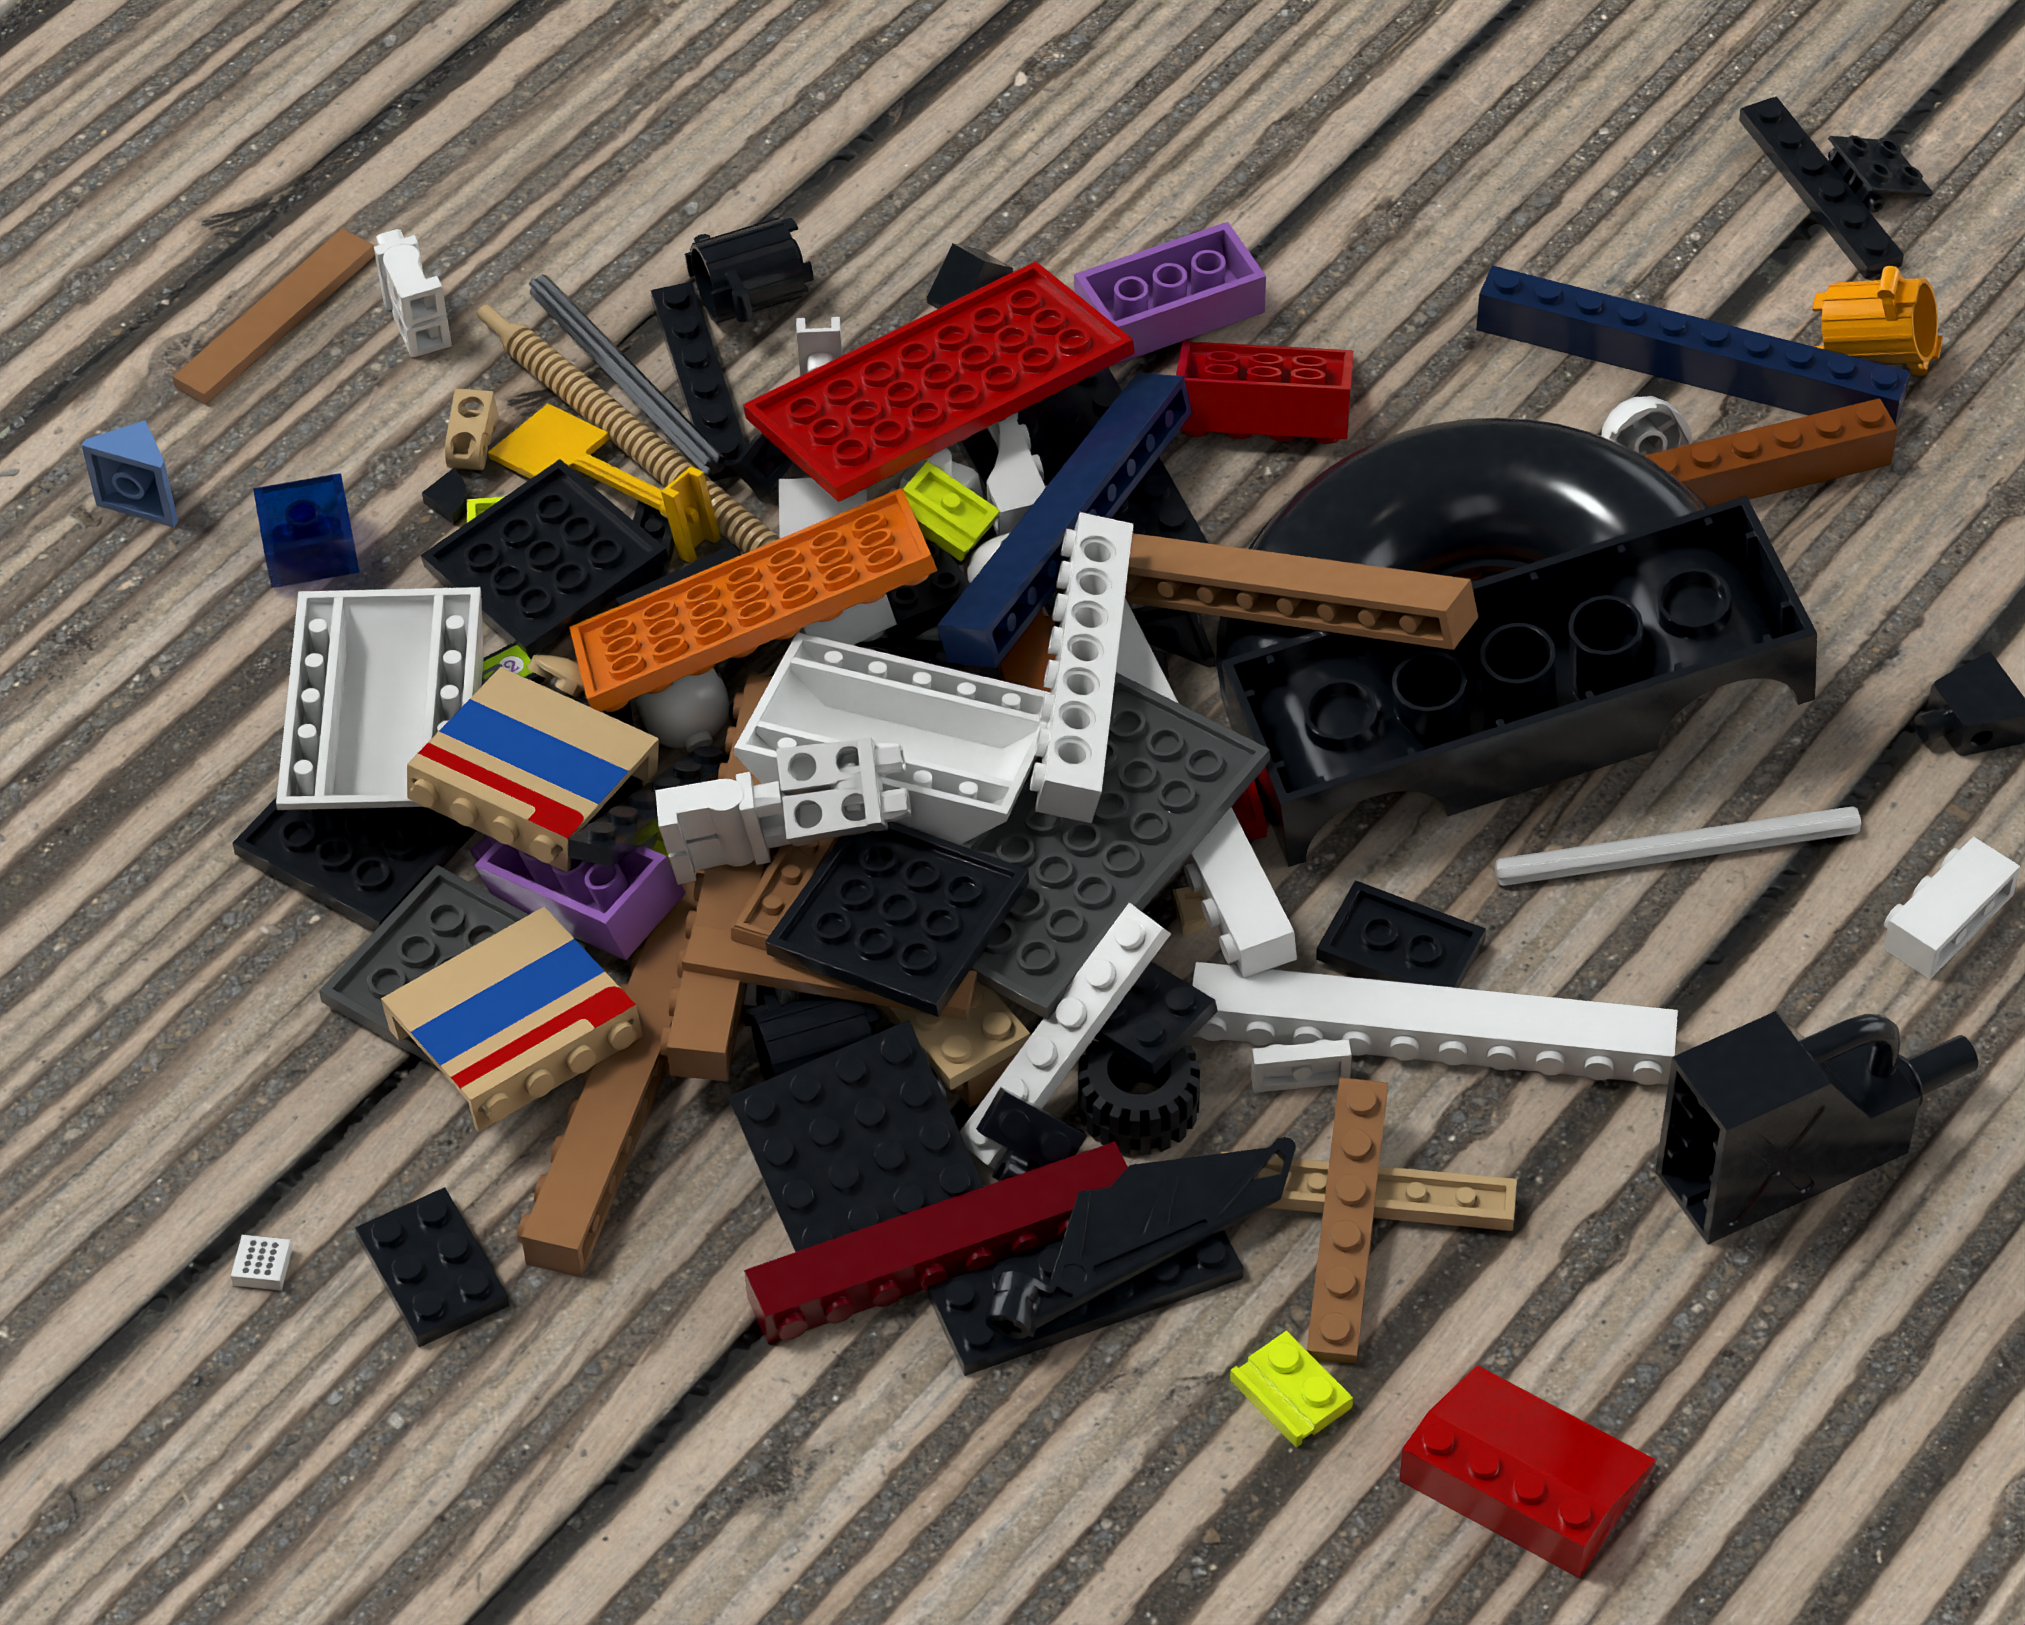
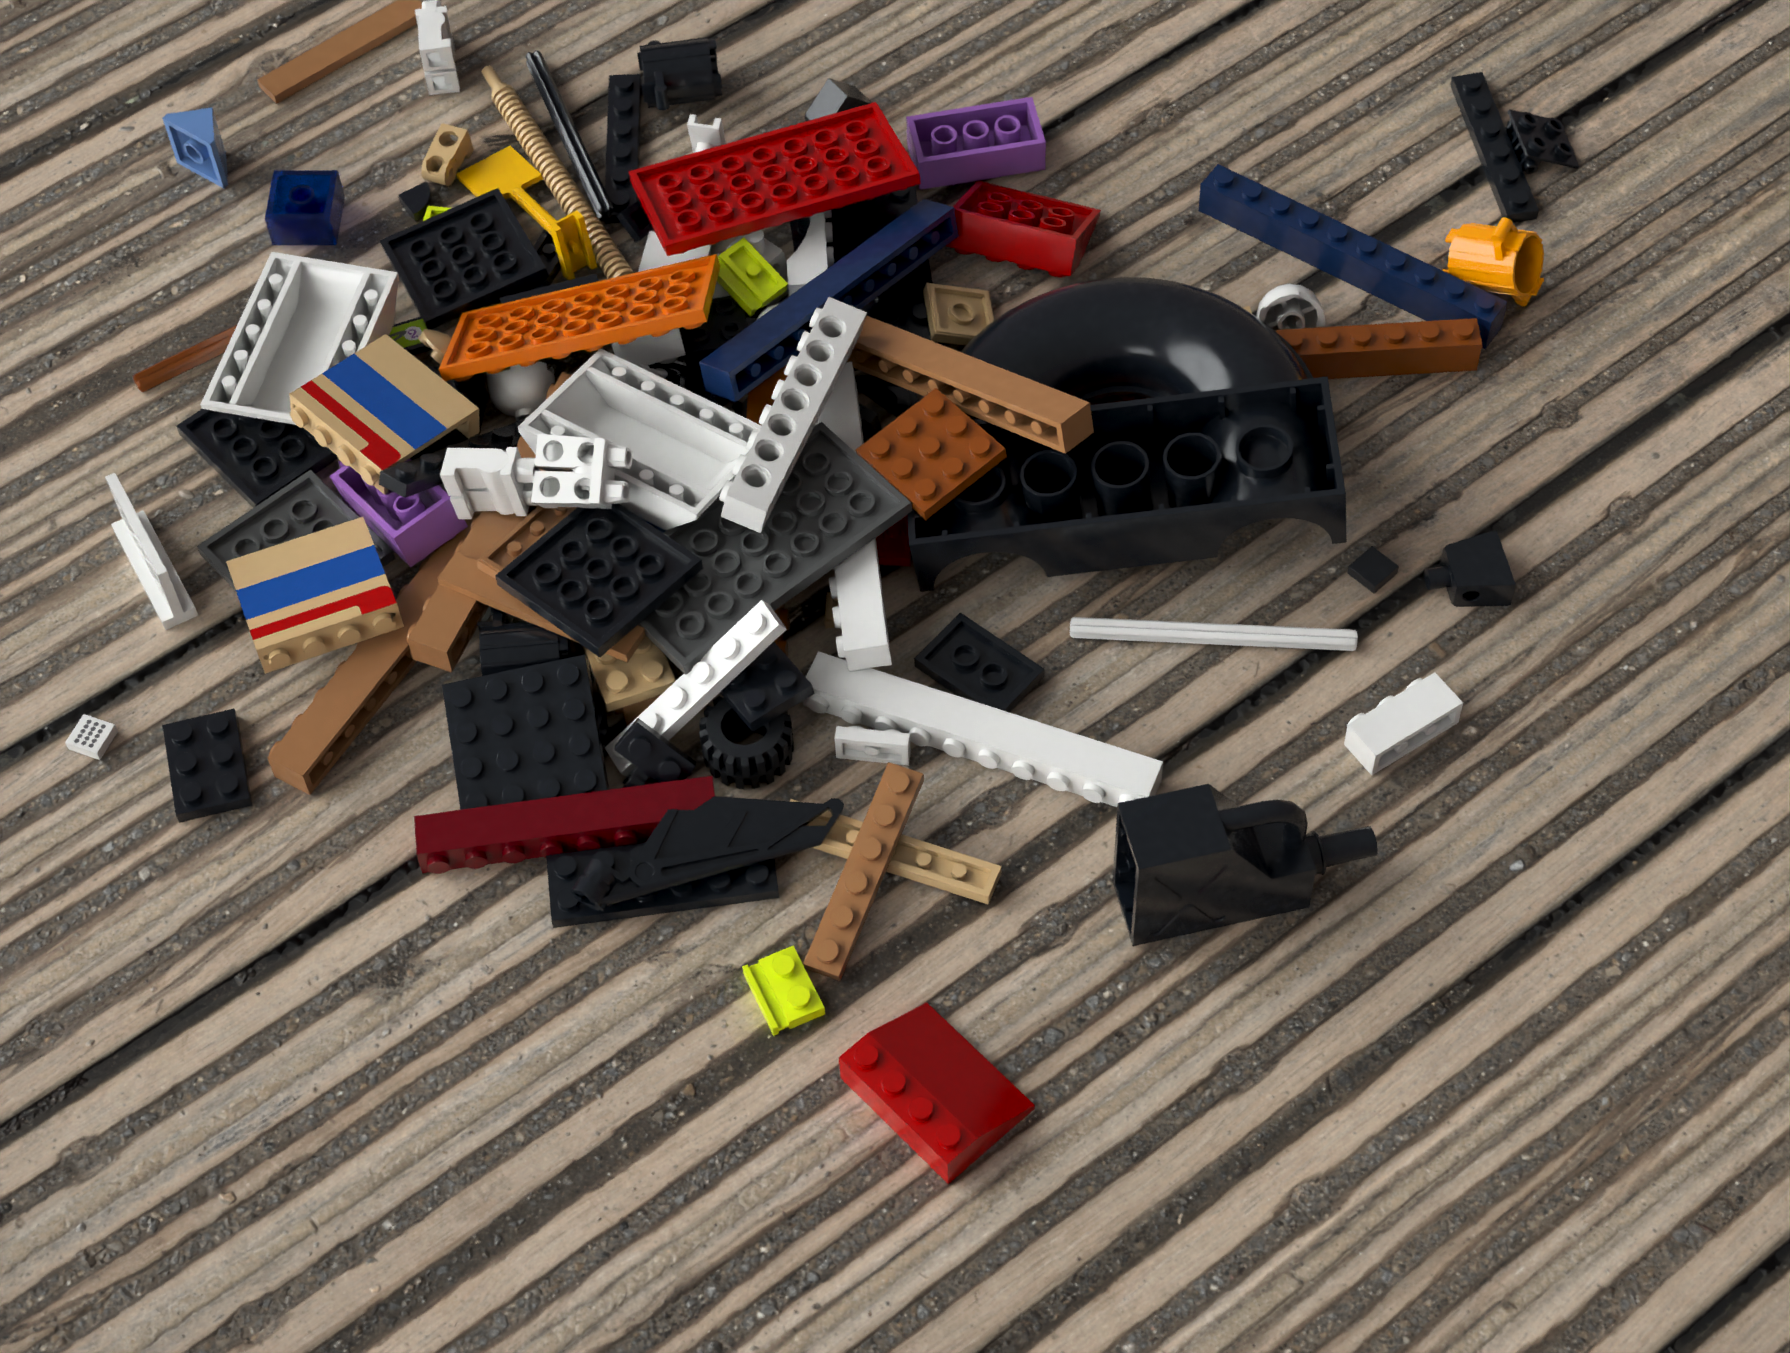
camera: 15 degrees right, 5 degrees up
none -> white fence [105,473,198,630]
none -> dark orange axle [133,324,238,392]
none -> dark orange plate [855,388,1007,520]
none -> tan tile [923,283,994,345]
none -> black tile [1347,546,1399,593]

